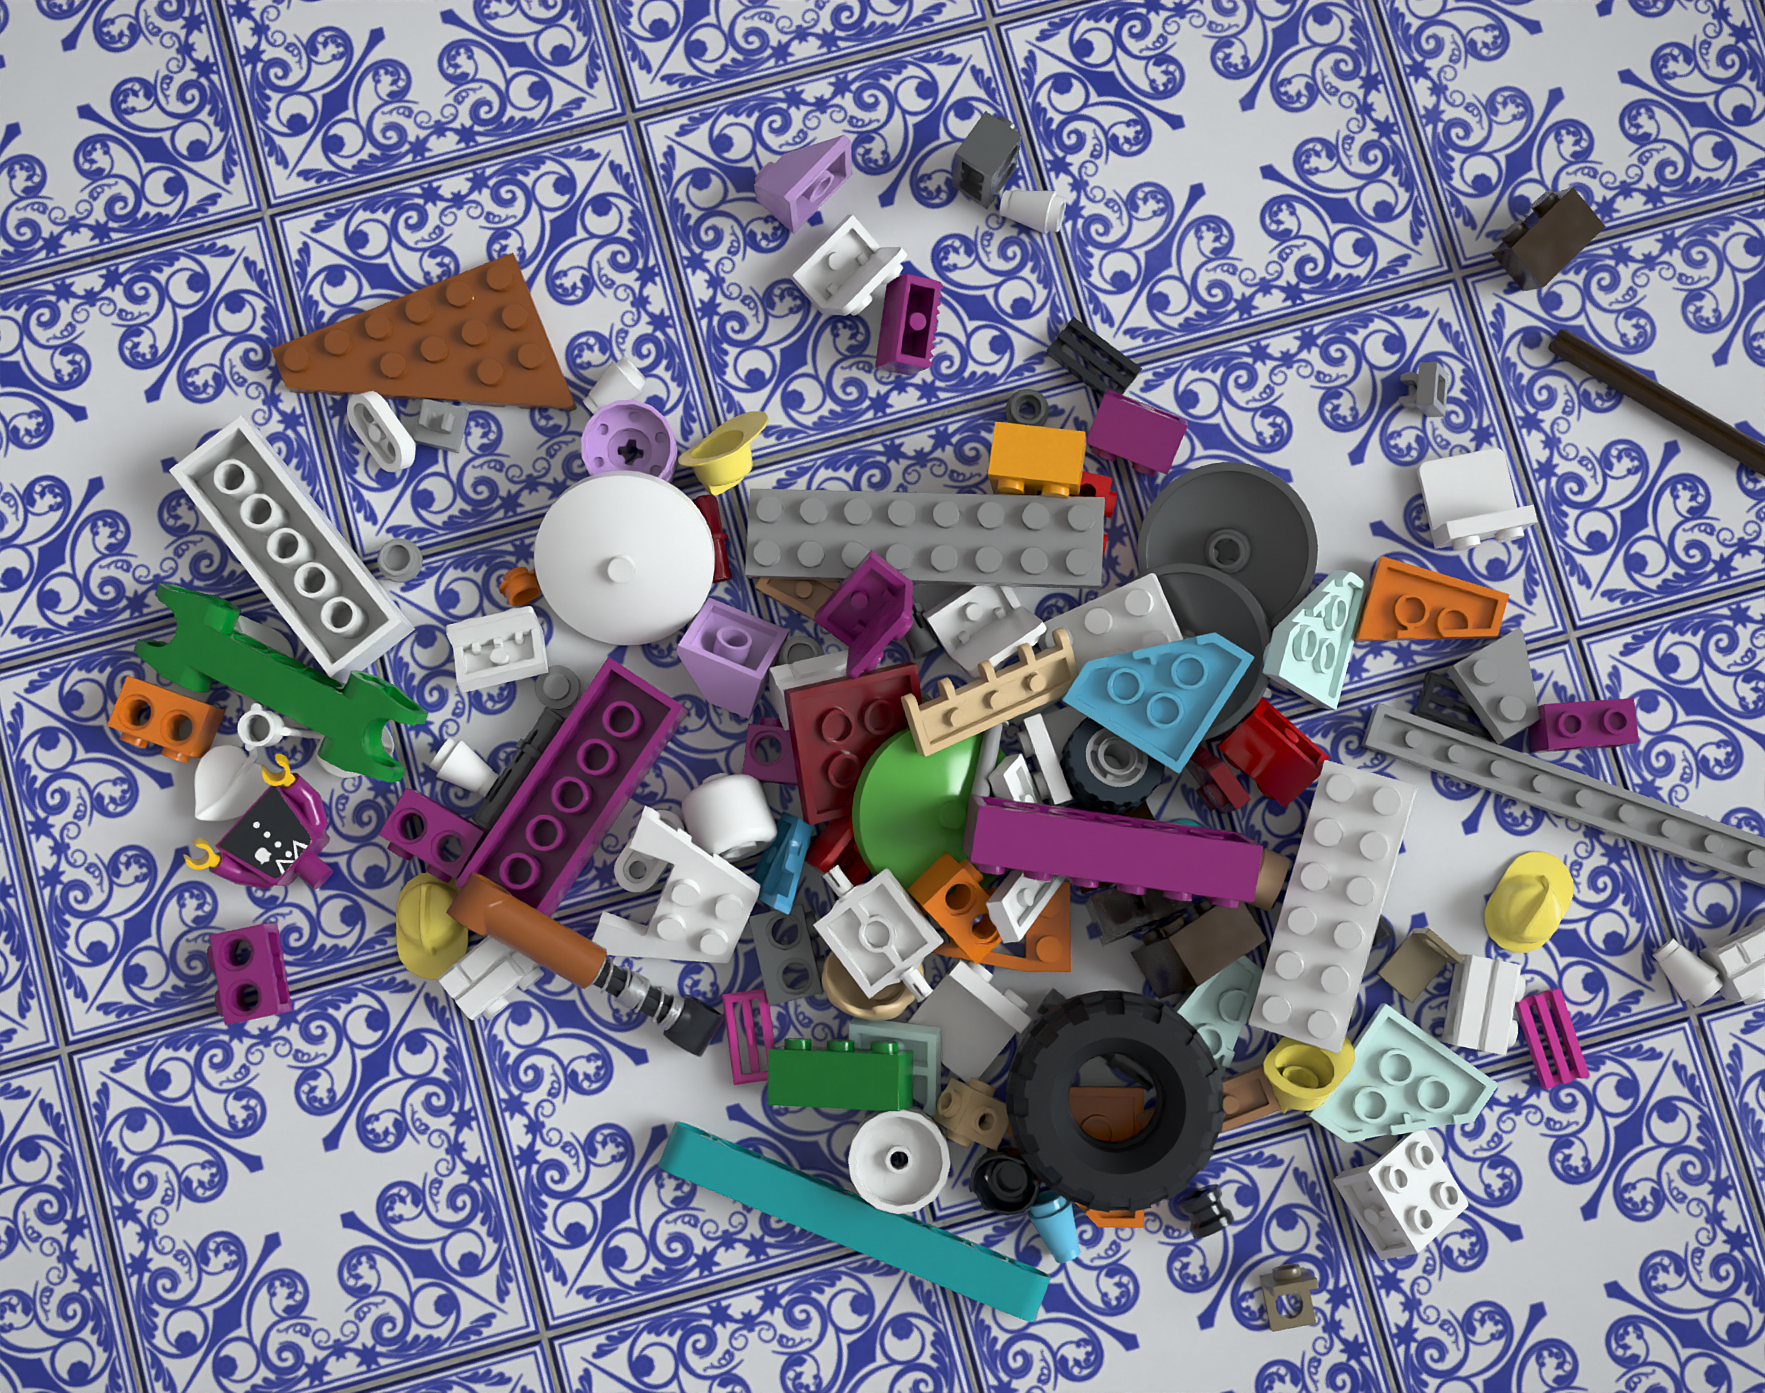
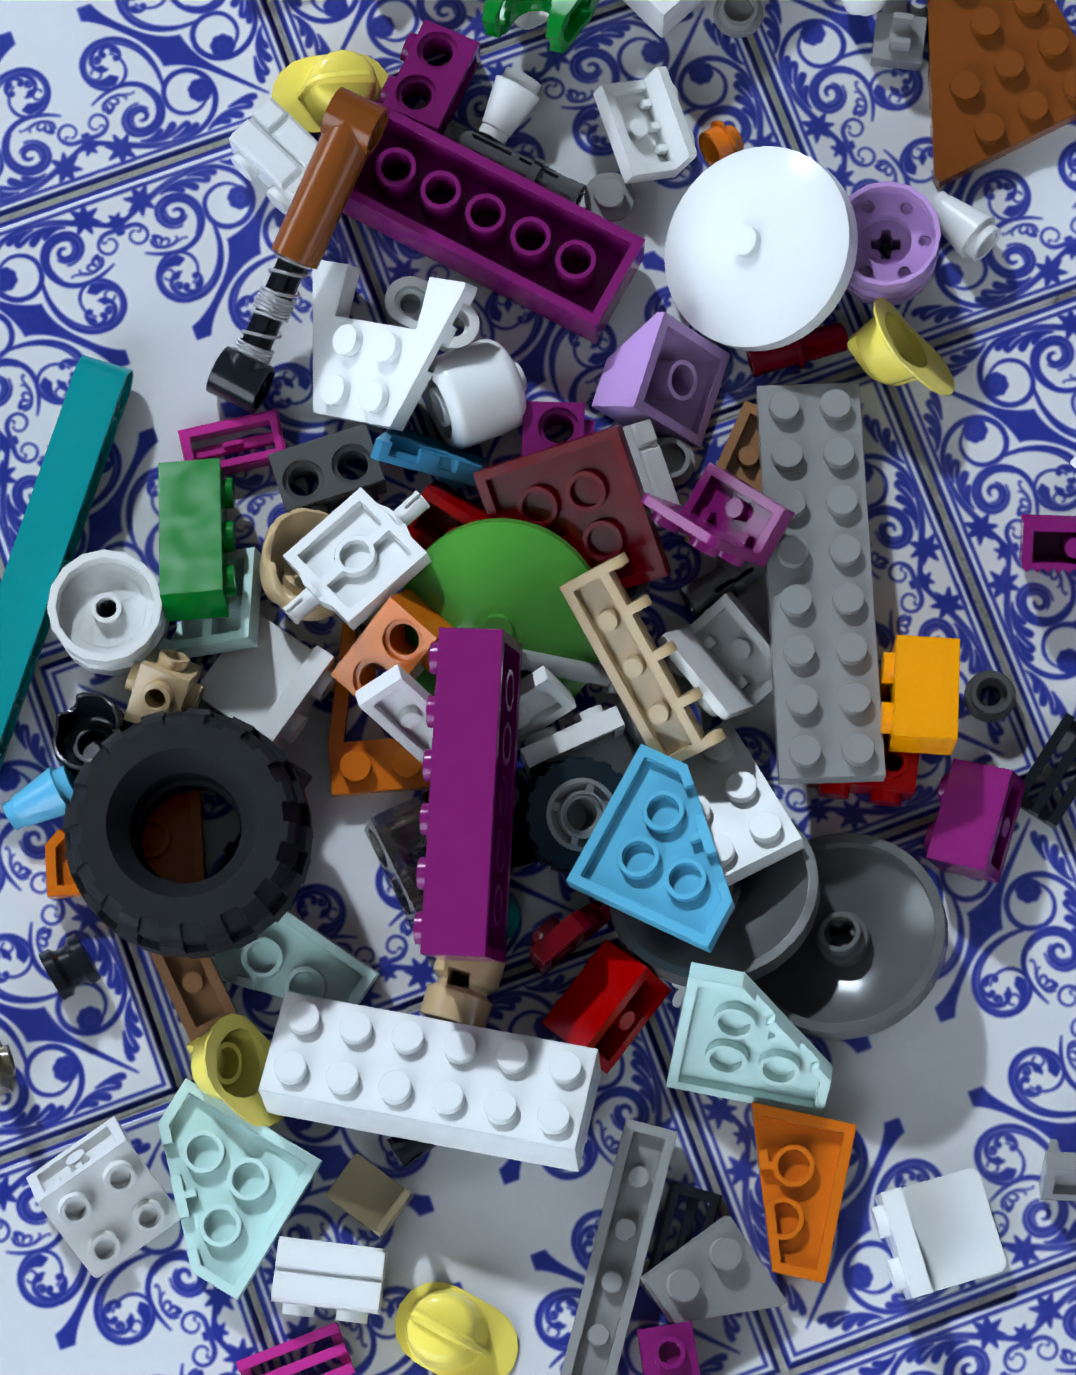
camera: 85 degrees right, 5 degrees down
dark brown brick [1130,897,1267,999] -> none

